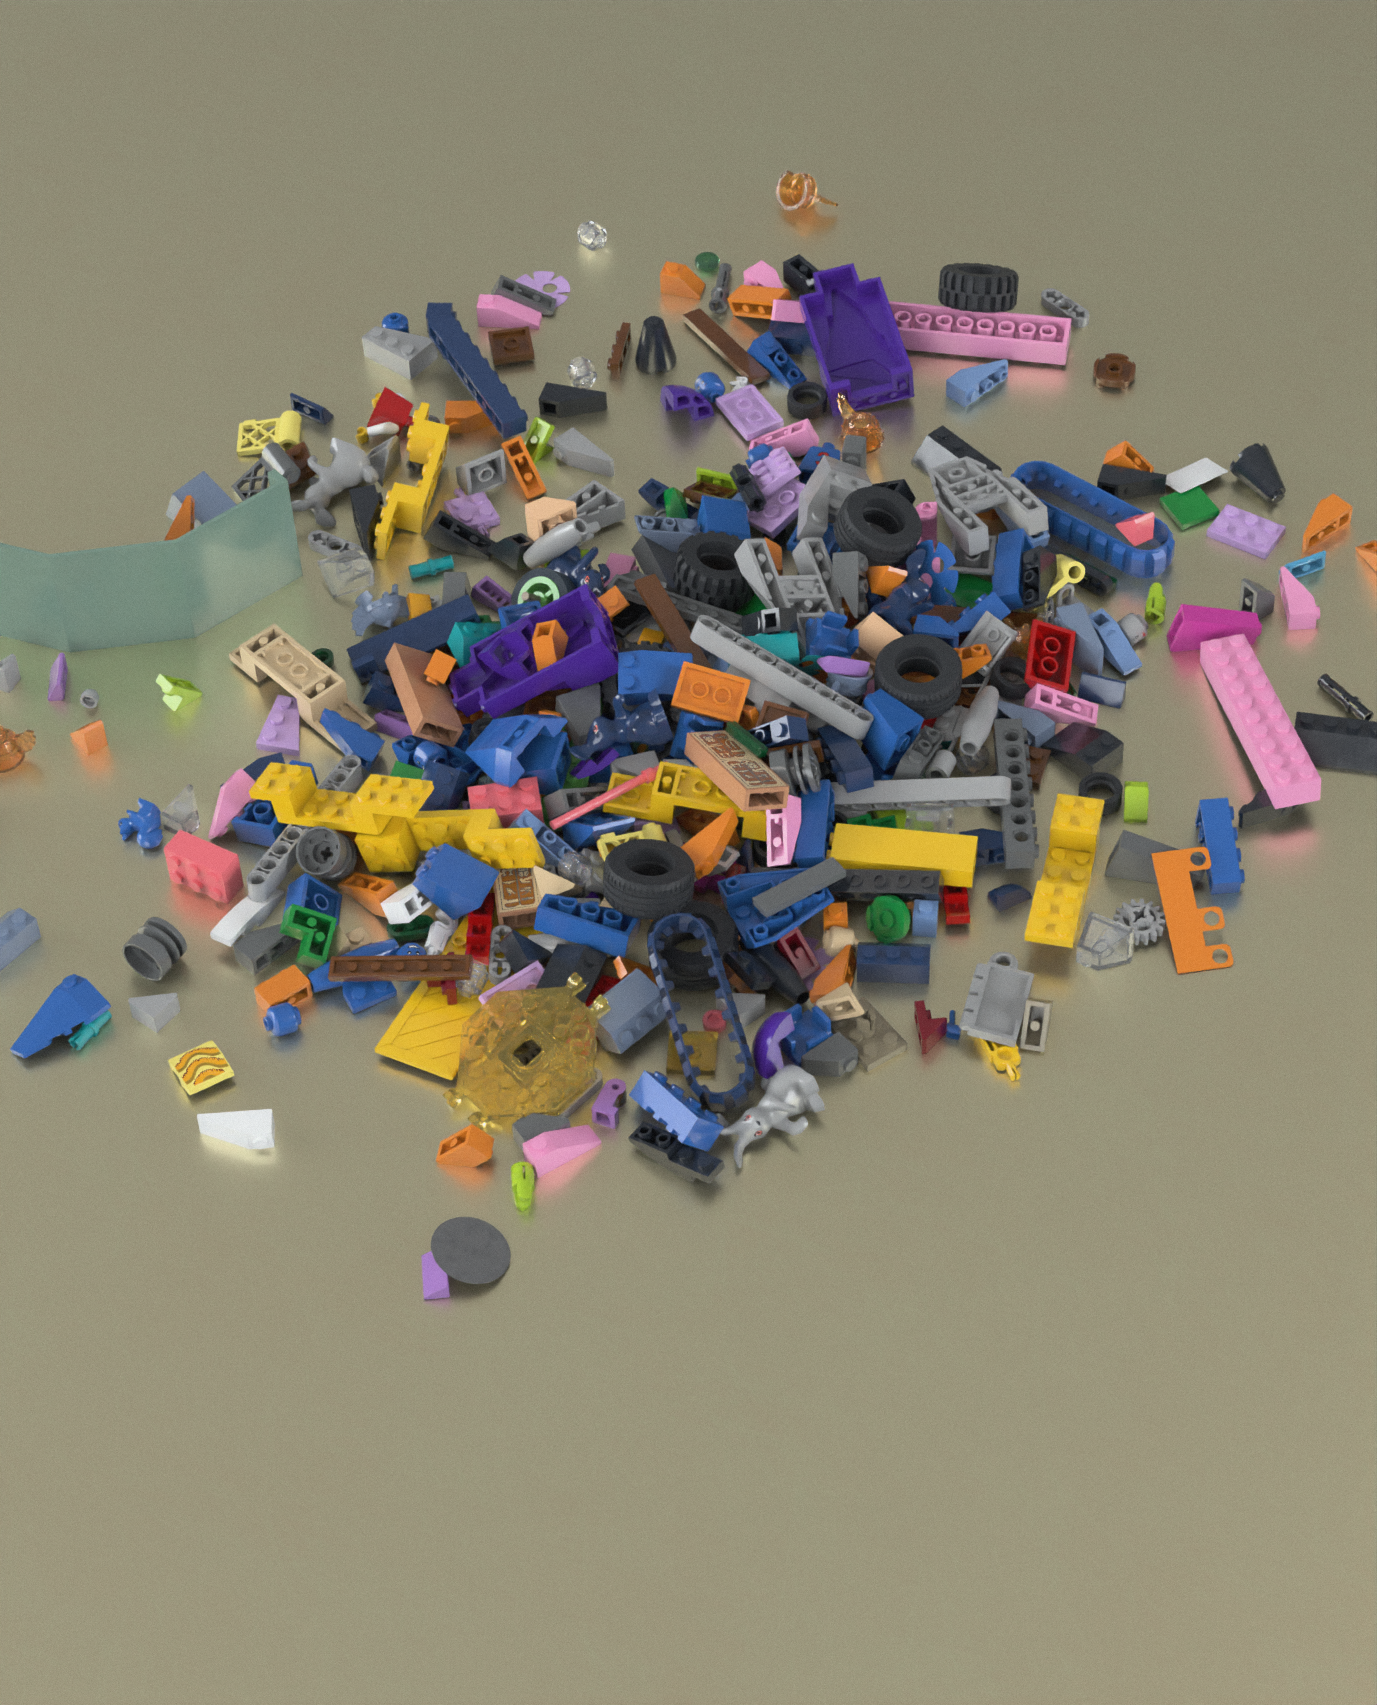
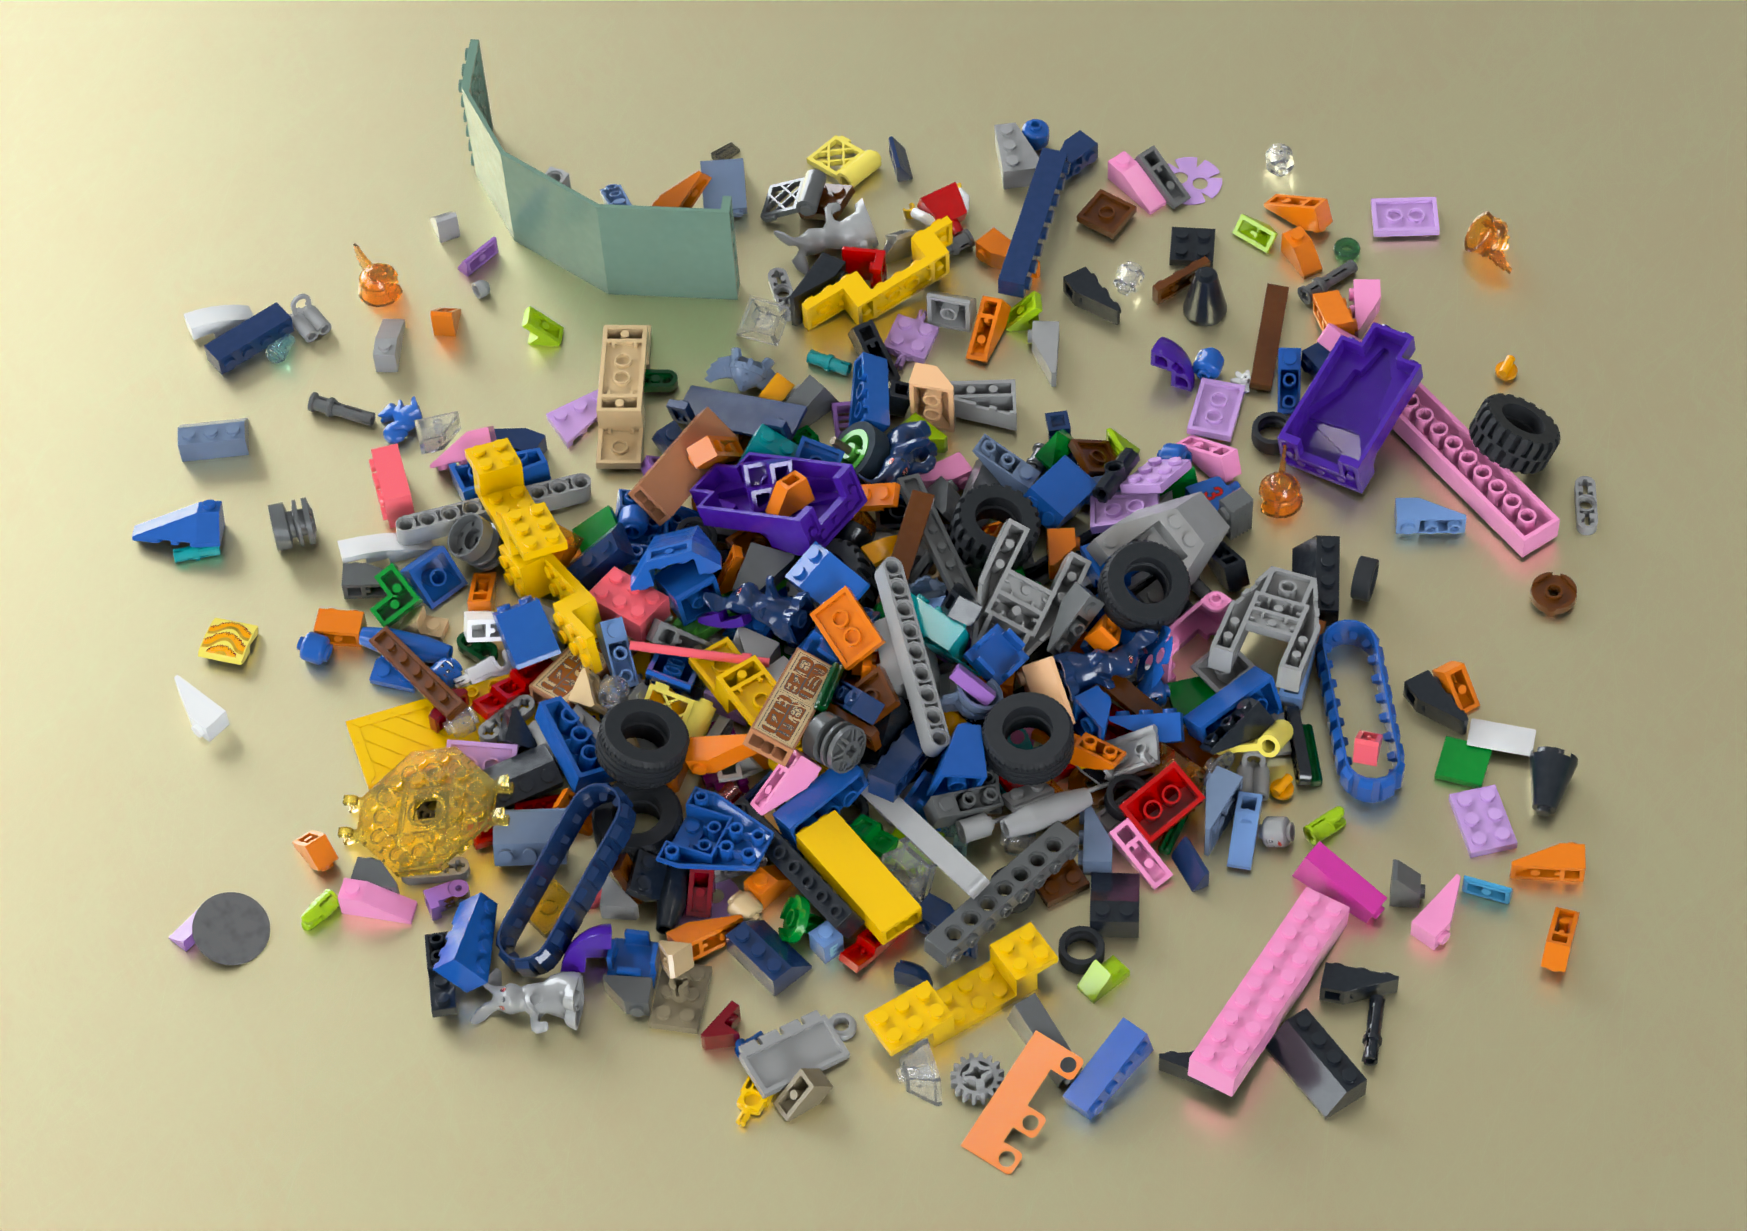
camera: 45 degrees right, 5 degrees up
light grey slope [128,992,180,1033] -> none
blue slope [320,708,385,771] -> none
light grey plate [523,518,601,568] -> none
dark grey tile [753,857,846,918] -> none
black hinge [783,254,820,295] -> none
none -> dark grey pin [308,392,376,427]
none -> light grey slope [373,319,405,372]
none -> clear smoke piece [711,142,740,160]
none -> red bracket [842,246,887,289]
none -> blue wedge [848,352,890,432]
none -> black plate [1169,227,1215,267]
none -> lime slope [1232,214,1278,253]
none -> orange slope [1264,194,1333,233]
none -> light orange plate [1270,773,1294,800]
none -> black slope [1319,962,1399,1005]
none -> black tyre [1350,556,1379,602]
none -> lavender plate [1371,197,1440,237]
none -> light orange plate [1495,355,1518,380]

